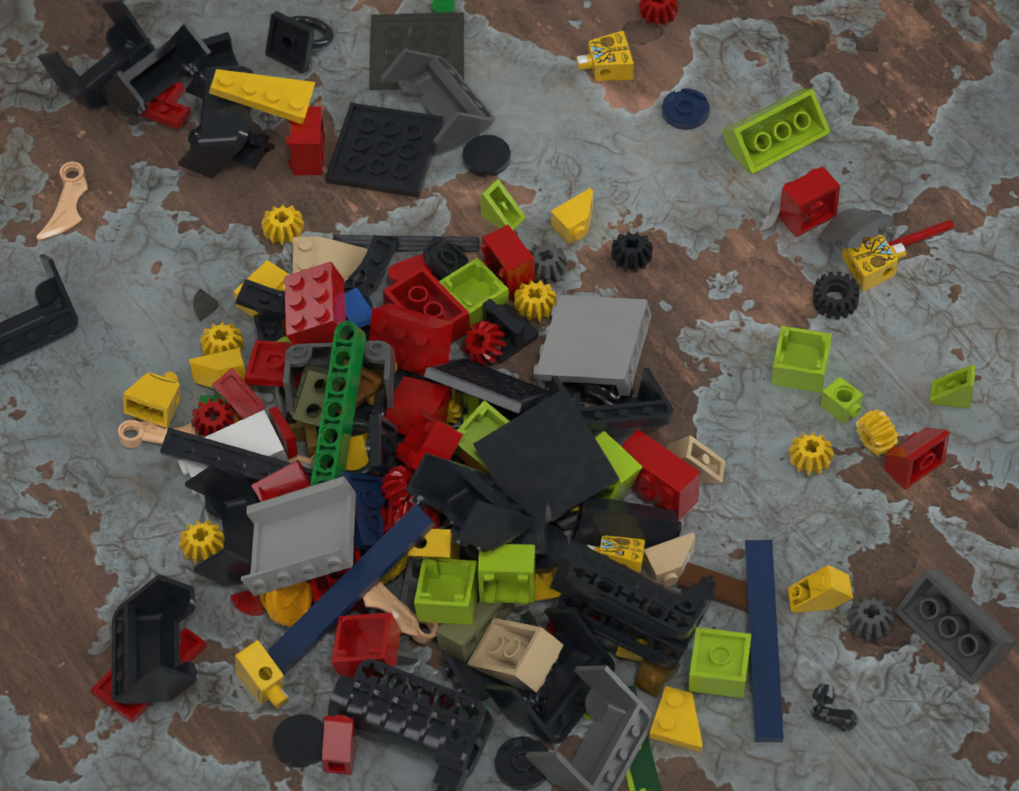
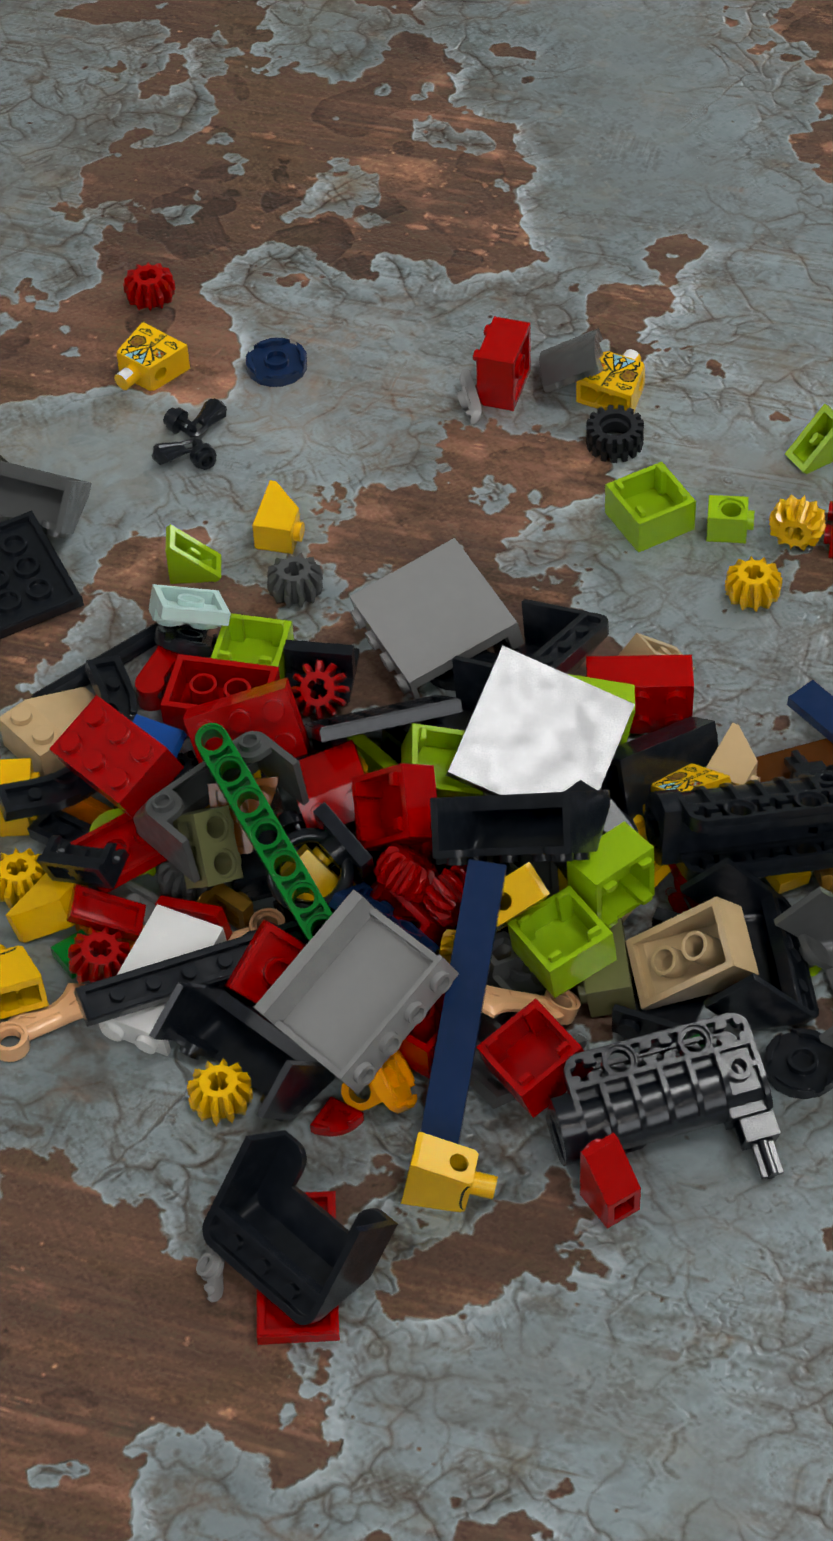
camera: 40 degrees left, 5 degrees down
black tile [273,714,324,768] -> none
black tile [462,135,511,177] -> none
red container [481,225,535,301] -> none
yellow gear [514,280,556,323] -> none
black gear [611,230,653,273] -> none
lime slope [721,88,831,174] -> none
red bar [888,220,954,247] -> none
none -> black hinge [36,835,129,889]
none -> light aqua plate [148,584,231,630]
none -> black piece [152,438,217,470]
none -> black piece [163,398,227,437]

